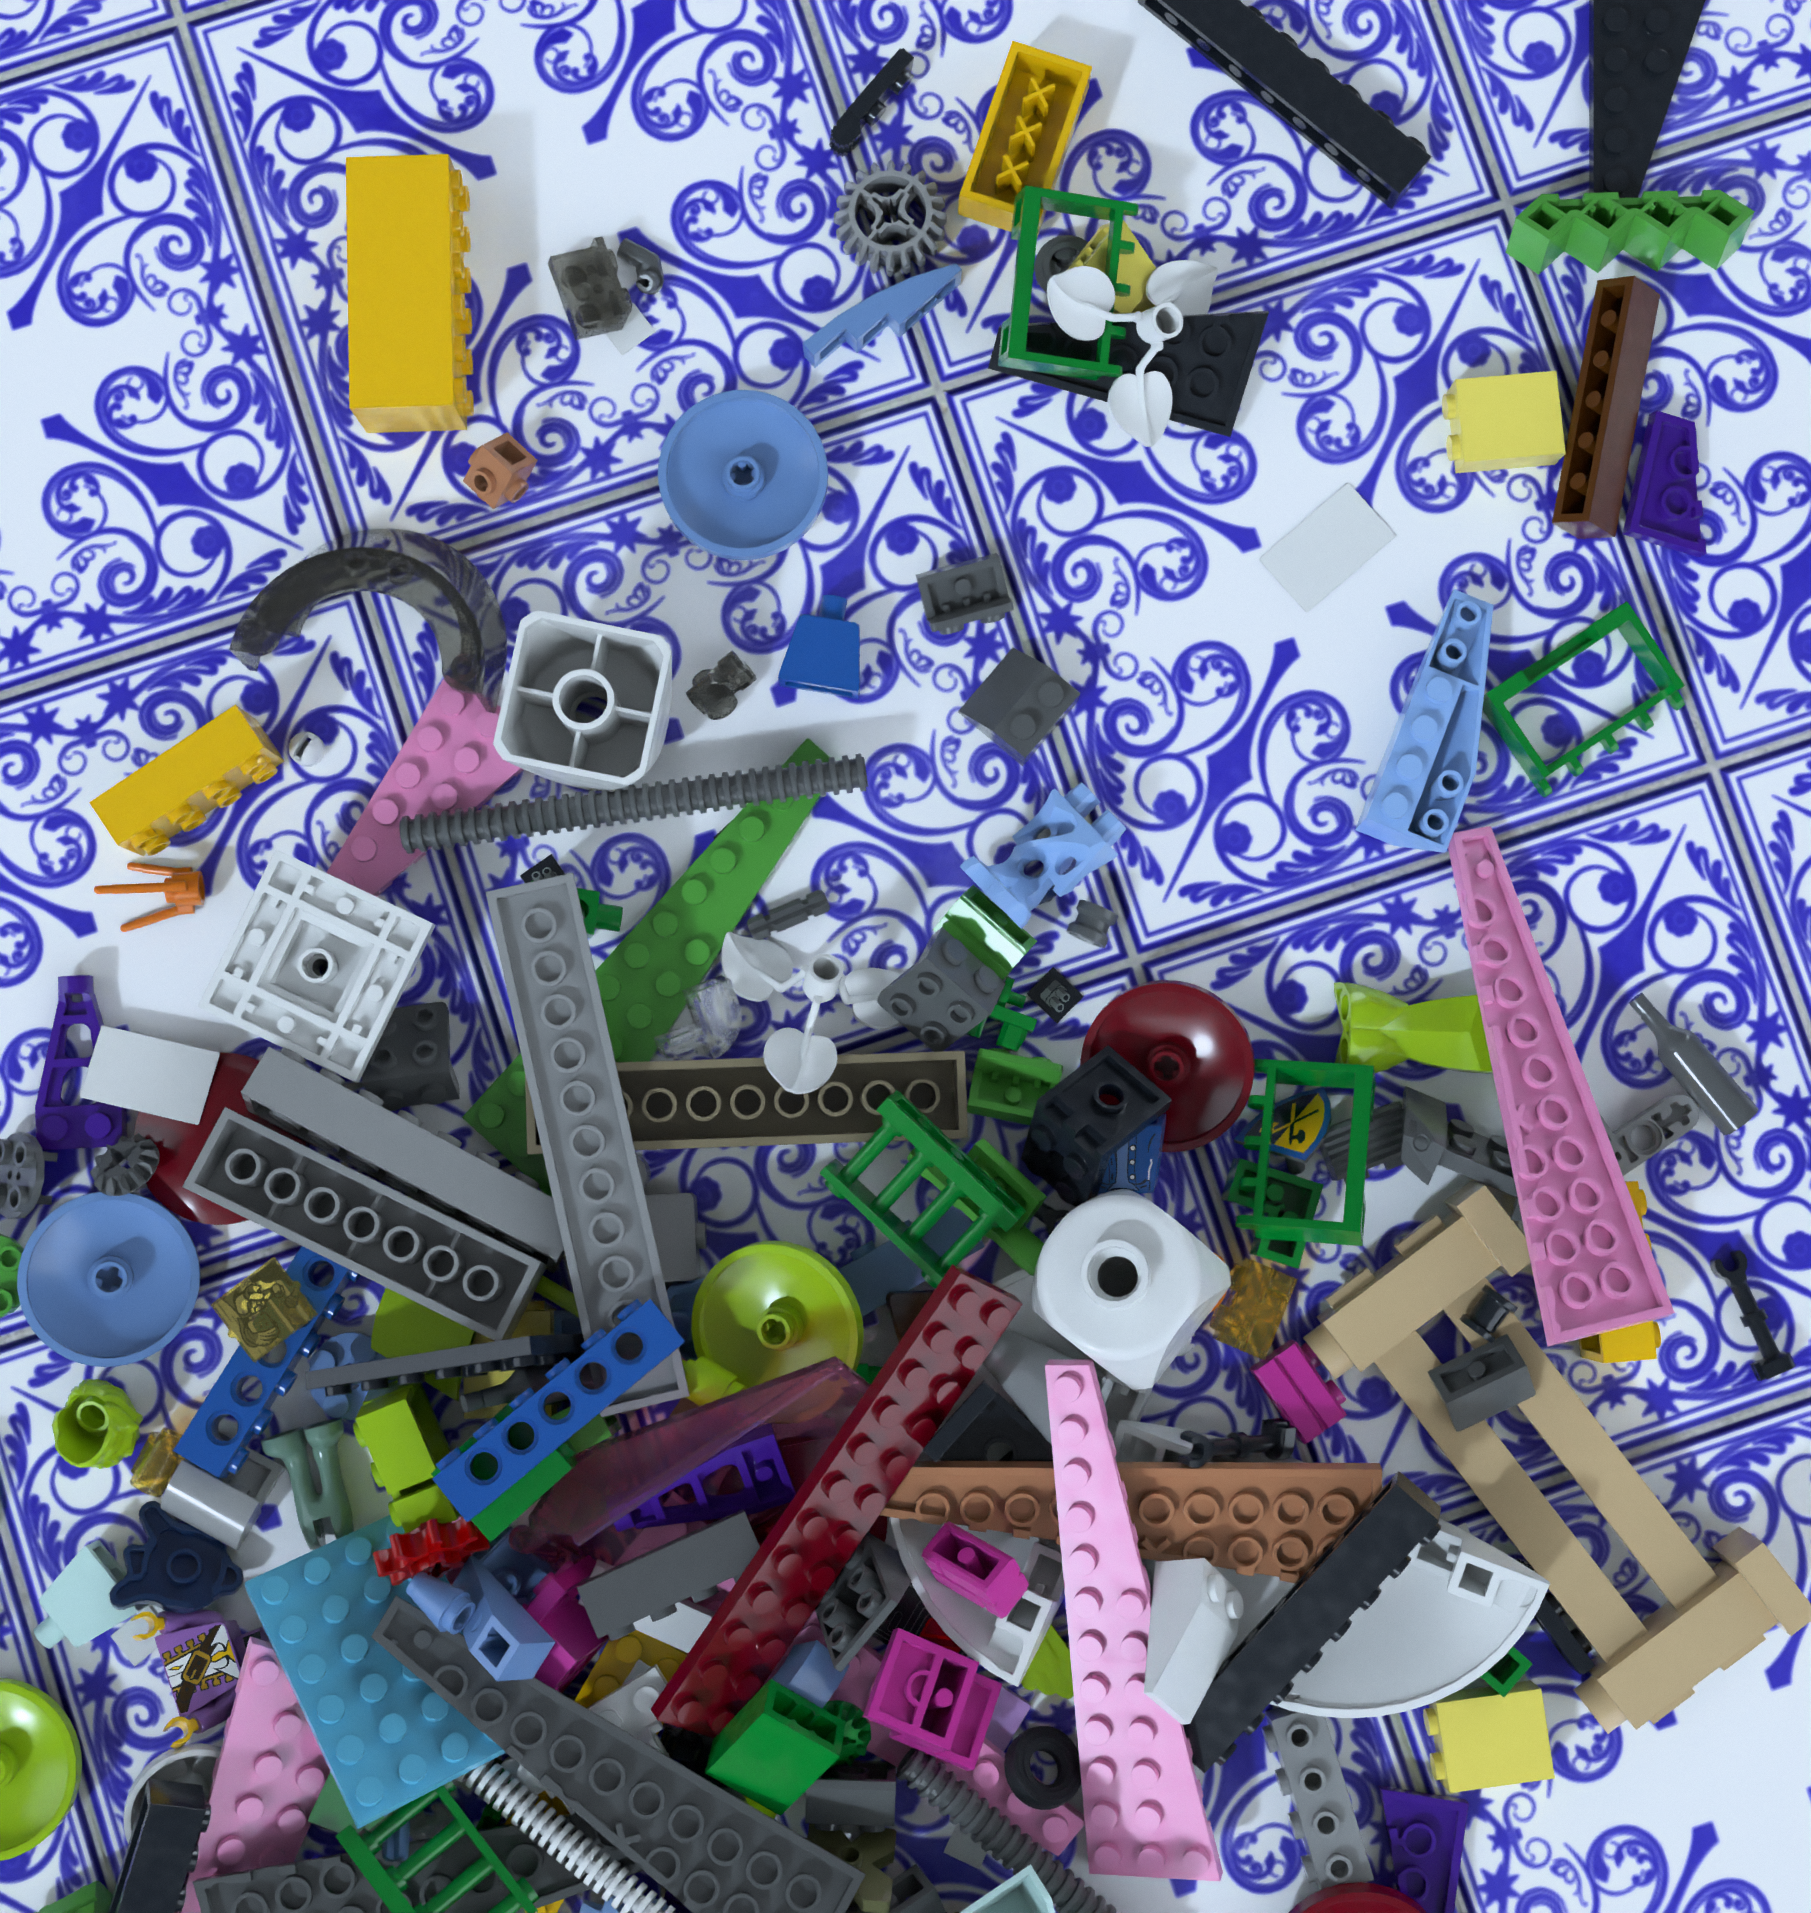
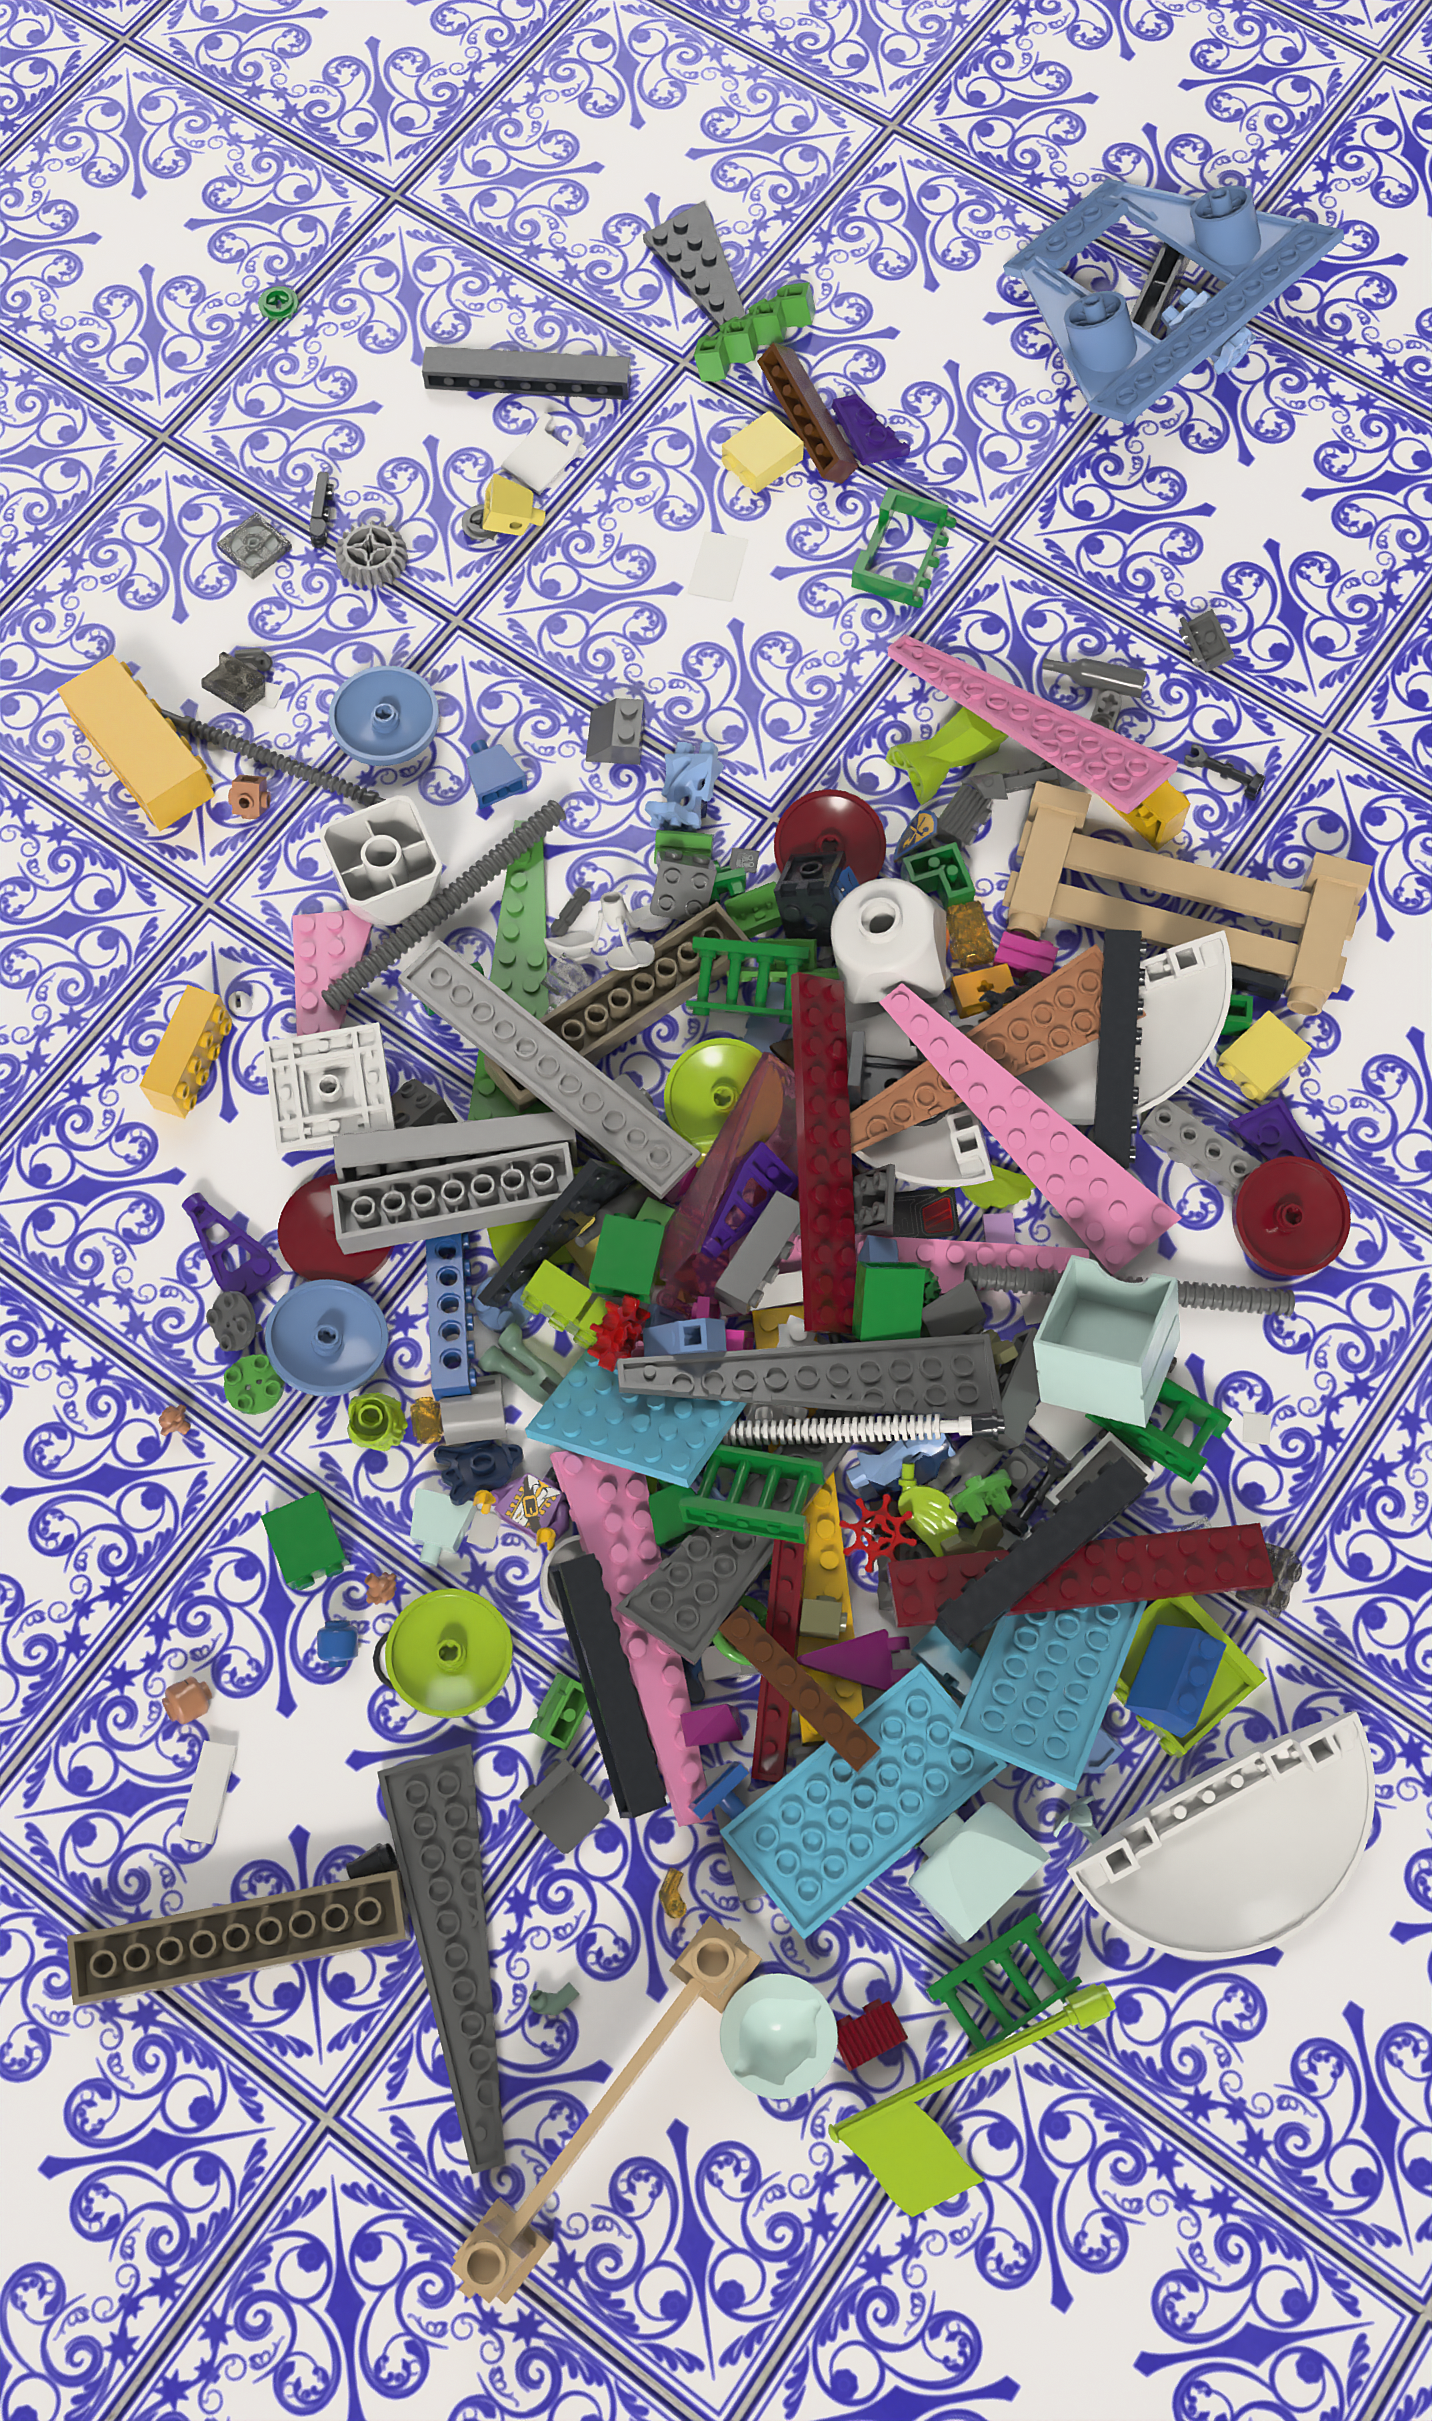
camera: 30 degrees left, 15 degrees down
white sticker [80,1025,220,1125] -> none
dark grey gear [90,1133,160,1196] -> none
orange plant [94,862,205,932] -> none
clear yellow piece [210,1257,319,1363] -> none
clear smoke windscreen [229,528,507,713] -> none
medium blue cone [406,1571,476,1635] -> none
blue brick [432,1298,685,1522] -> none
clear smoke plate [686,650,758,720] -> none
medium blue slope [803,263,962,368] -> none
dark pink bracket [862,1628,1002,1771] -> none
dark grey bracket [915,553,1014,635] -> none
dark pink brick [921,1522,1029,1619] -> none
yellow brick [958,41,1092,238] -> none
black wing [988,311,1269,437] -> none
green hinge [998,185,1139,381] -> none
black tyre [1004,1726,1081,1810] -> none
white plant [1047,260,1218,447] -> none
dark grey wheel [1066,900,1118,948] -> none
white slope [1144,1558,1244,1724] -> none
green hinge [1235,1059,1376,1246] -> none
light blue wedge [1355,589,1494,853] -> none
dark grey panel [1427,1334,1536,1432] -> none
black bush [1459,1284,1518,1343] -> none
none -> dark grey hose [161,708,386,807]
none -> clear smoke piece [216,512,292,580]
none -> white flag [500,412,586,495]
none -> light orange brick [950,963,1015,1019]

